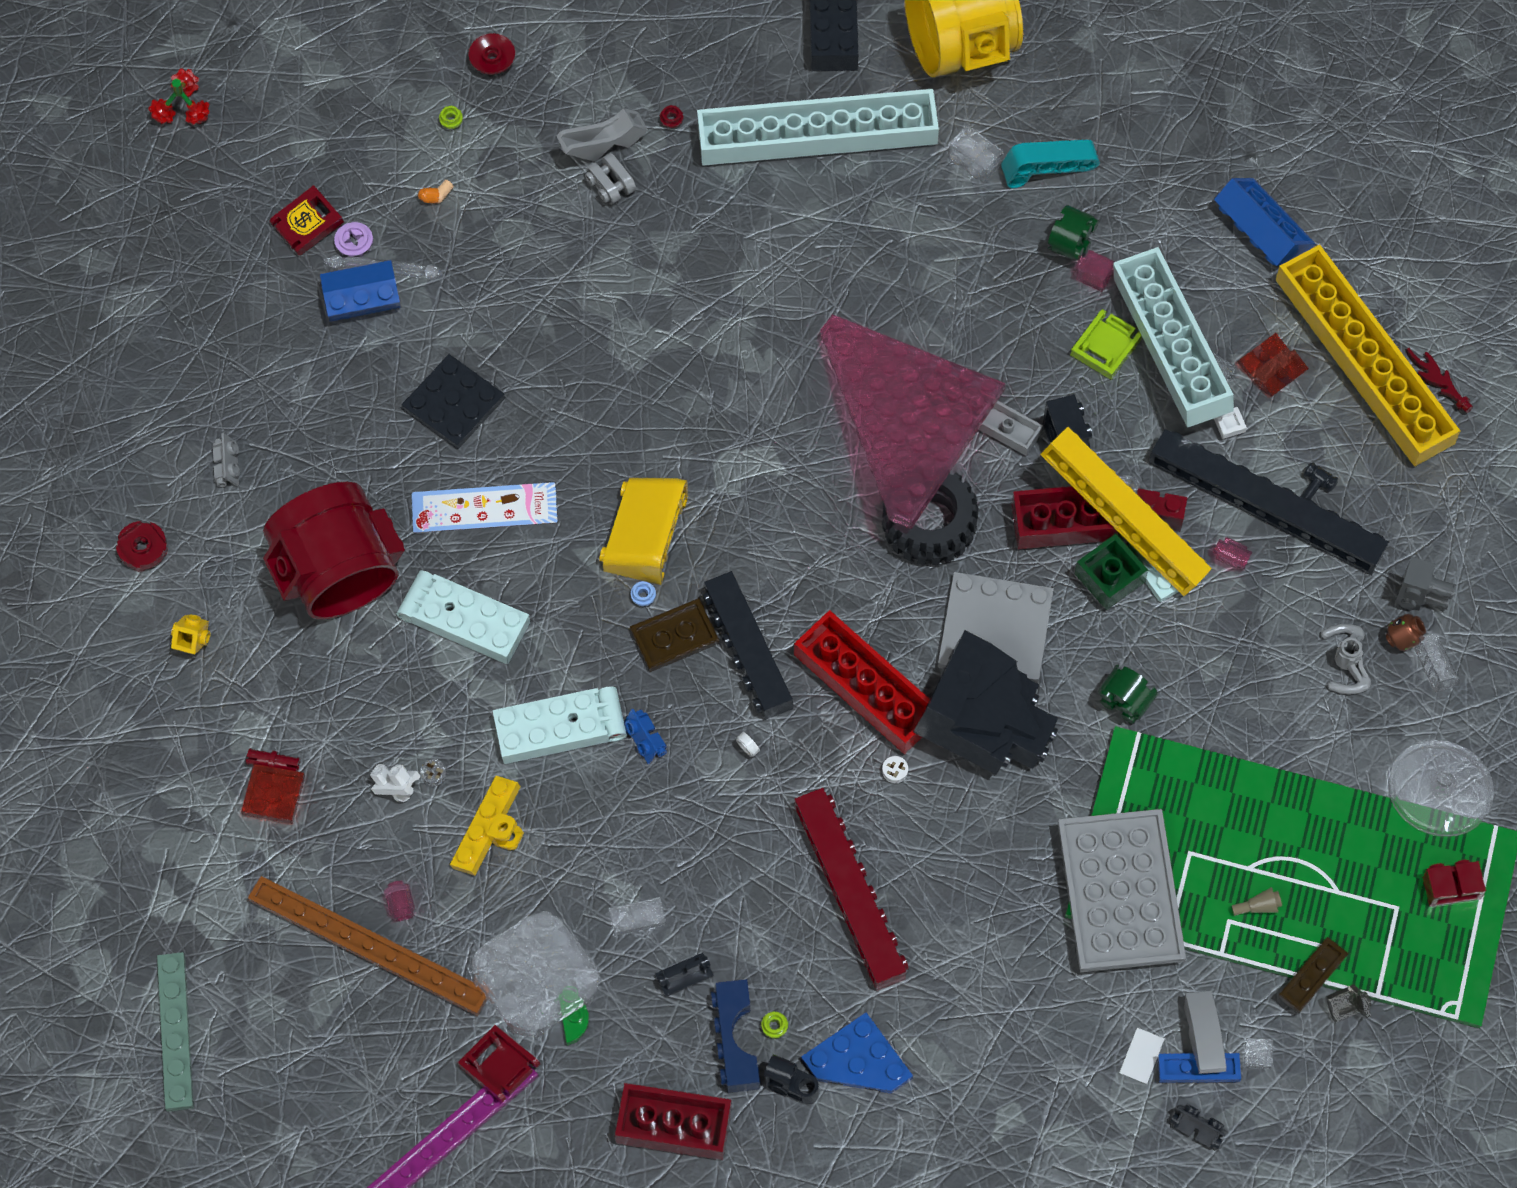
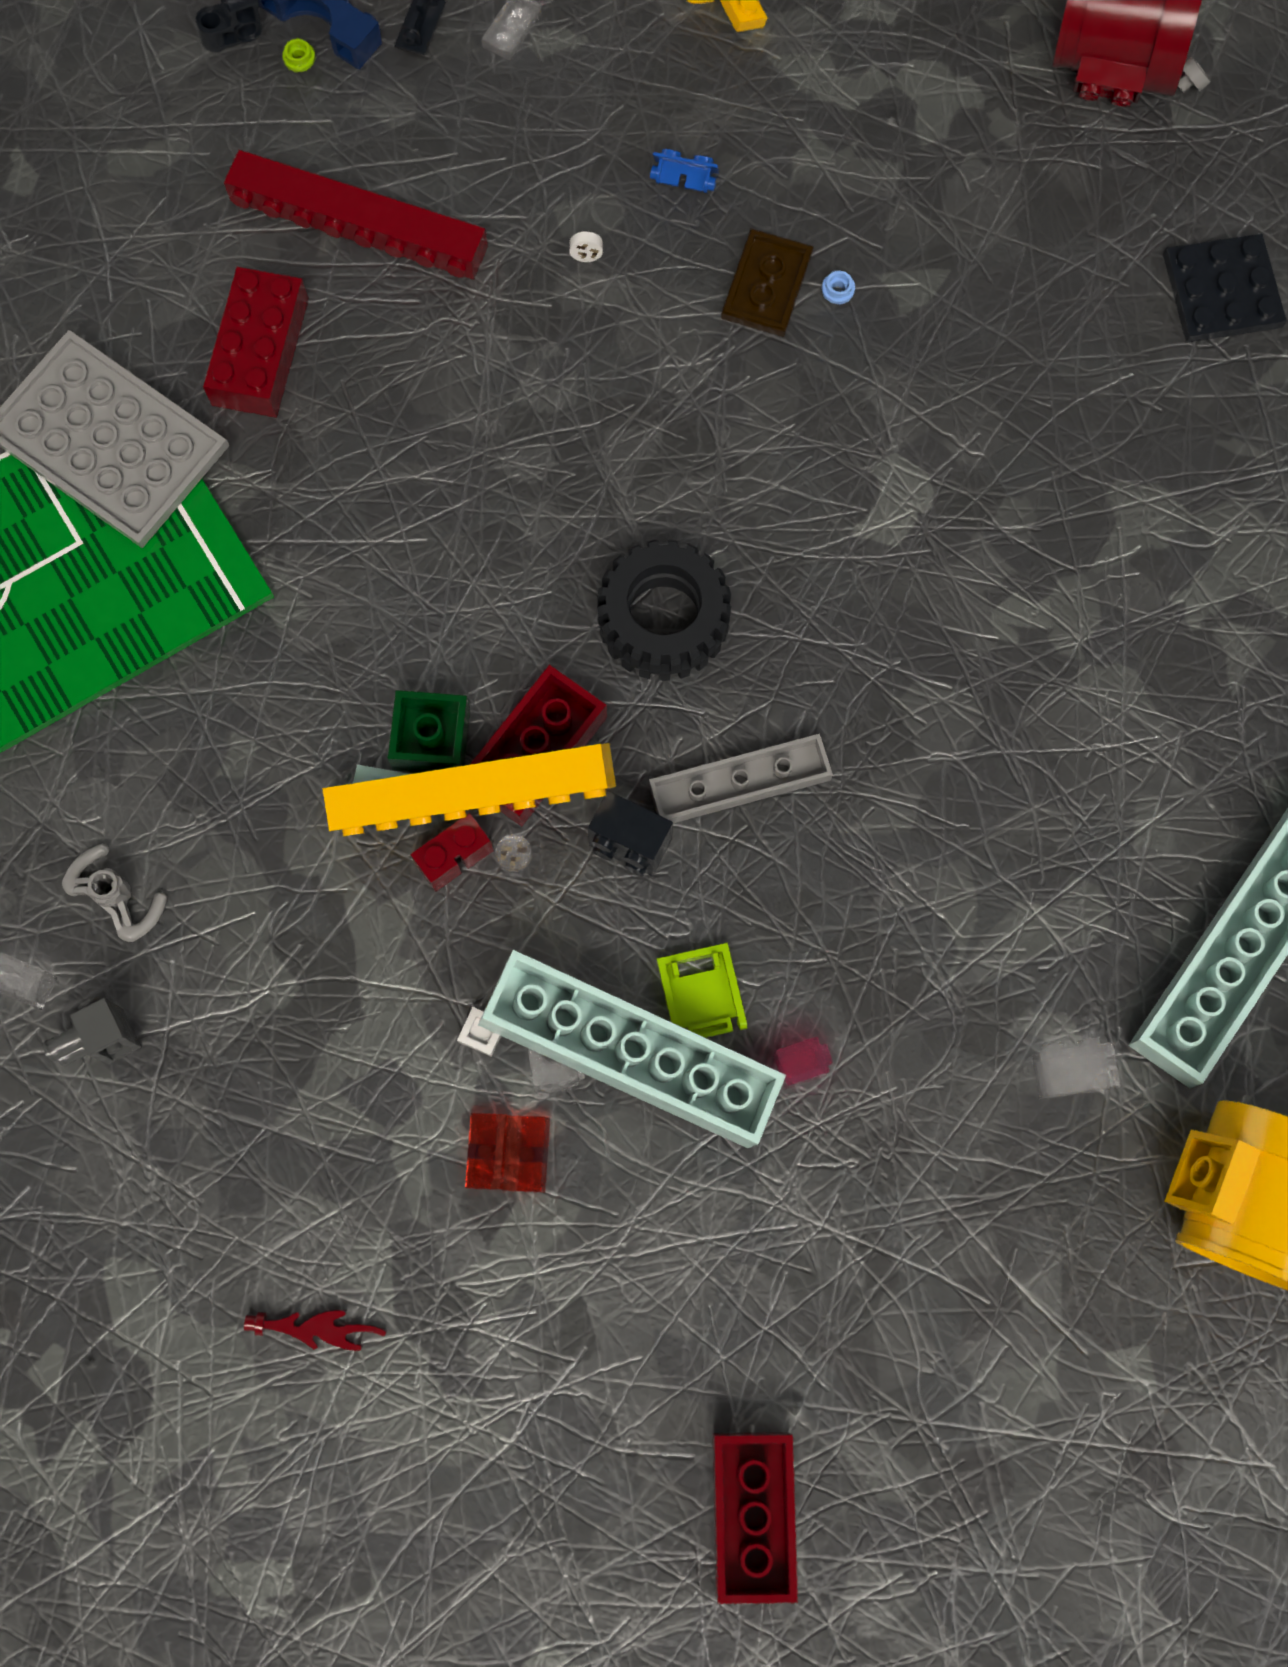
camera: 130 degrees right, 10 degrees up
light aqua hinge [396,570,530,665] -> none
sticker [412,482,557,533] -> none
light aqua hinge [493,687,627,764] -> none
yellow windscreen [599,478,688,585] -> none
black brick [702,571,793,720] -> none
red brick [794,610,930,755] -> none
blue plate [801,1013,913,1094] -> none
clear pink plate [820,314,1005,529] -> none
white tile [882,756,908,783] -> none
black panel [913,630,1058,774] -> none
light grey plate [938,572,1054,683] -> none
teal beam [1001,140,1100,188] -> none
dark green brick [1048,205,1099,261] -> none
dark green brick [1098,664,1158,724] -> none
black brick [1149,429,1389,576] -> none
clear pink brick [1213,537,1252,570] -> none
blue slope [1214,178,1316,266] -> none
yellow brick [1276,244,1460,467] -> none
black piece [1301,462,1338,500] -> none
copper head [1386,614,1426,651] -> none
none -> dark red brick [203,267,309,418]
none -> dark red brick [713,1432,798,1604]

